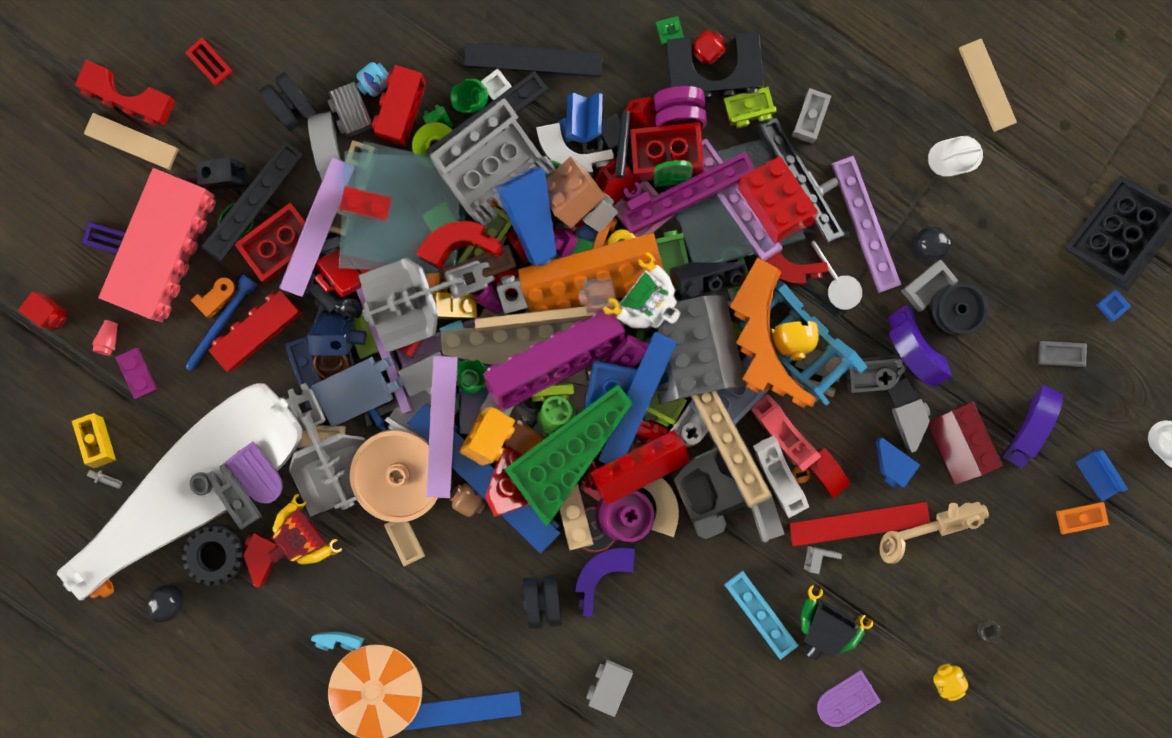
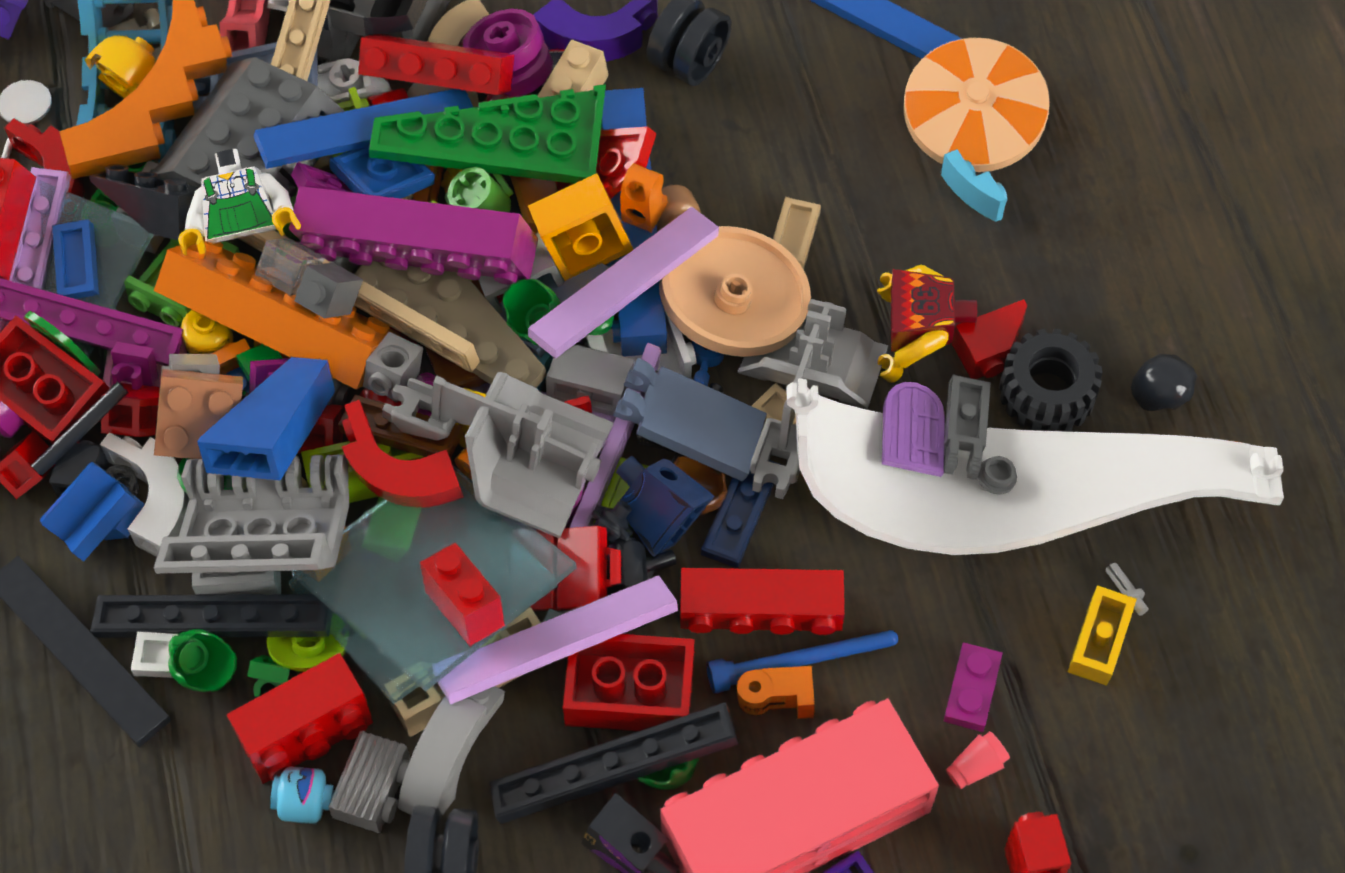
camera: 140 degrees left, 25 degrees down
none -> blue tile [52,219,99,299]
none -> dark grey brick [294,263,363,318]
none -> orange leg [620,163,668,233]

